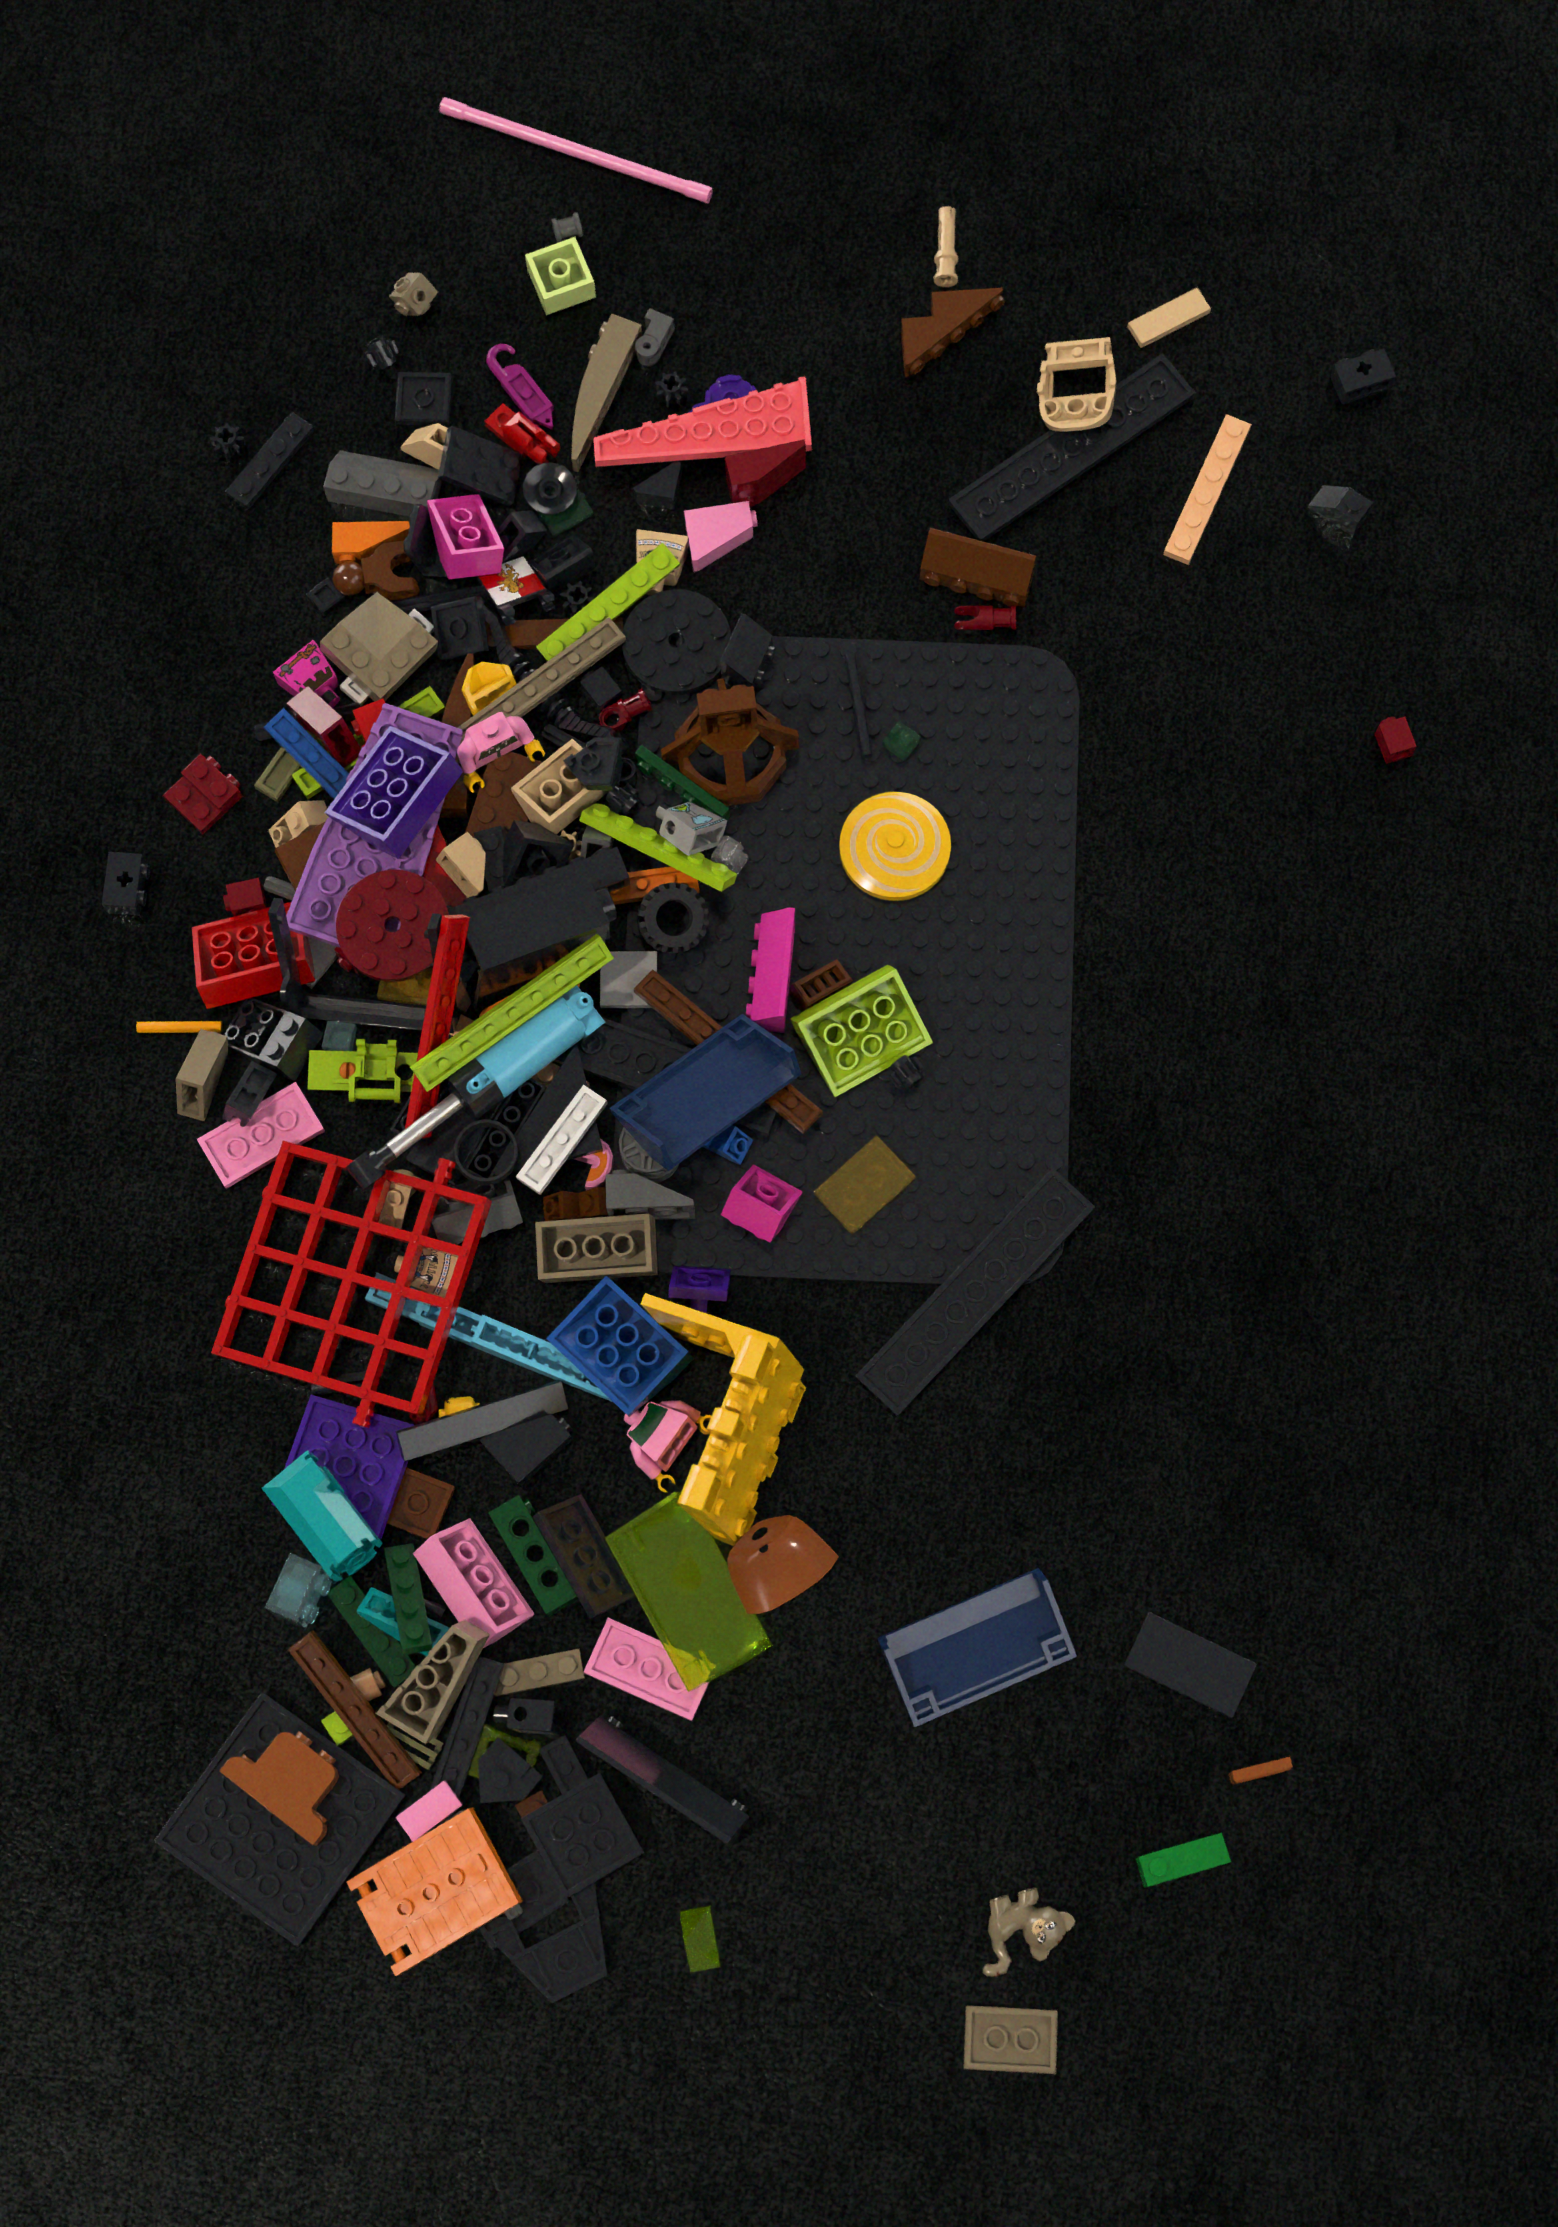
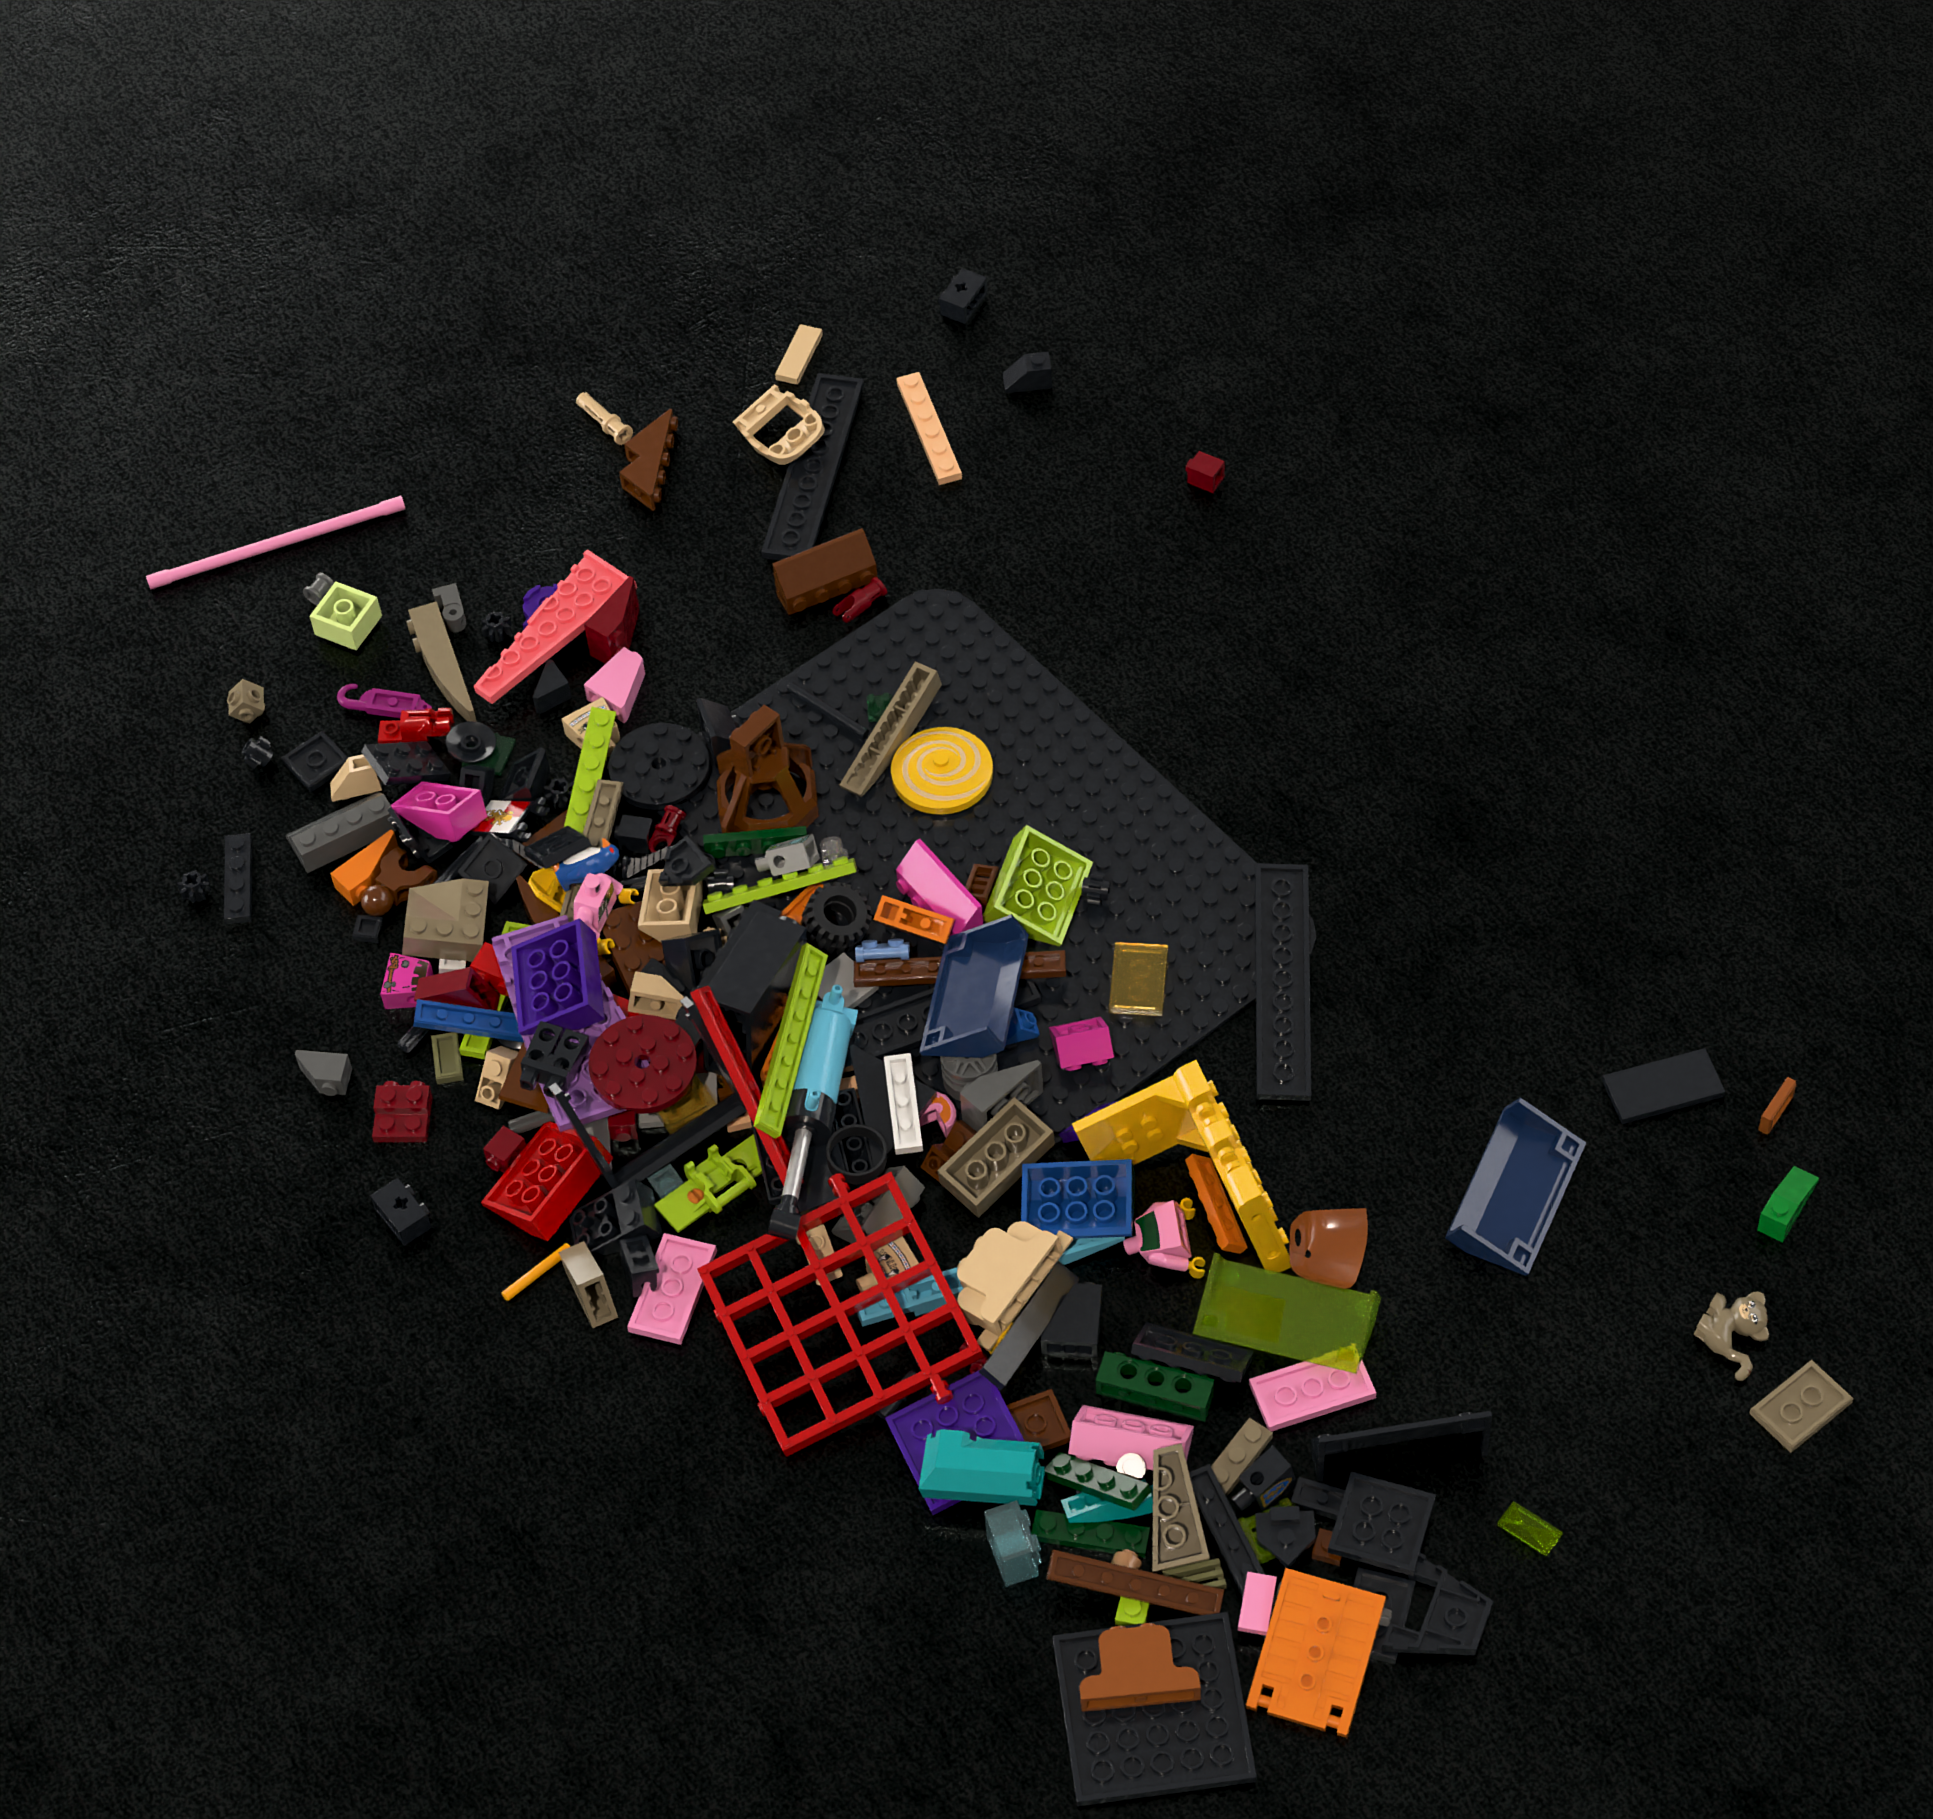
camera: 40 degrees left, 20 degrees down
none -> dark grey slope [295,1050,352,1096]
none -> black hips [520,1021,590,1099]
none -> black tile [523,826,592,869]
none -> blue animal [553,838,620,892]
none -> dark tan slope [839,661,942,797]
none -> medium blue plate [855,938,910,963]
none -> orange slope [873,895,955,944]
none -> tan brick [957,1221,1073,1352]
none -> tile [1117,1453,1146,1480]

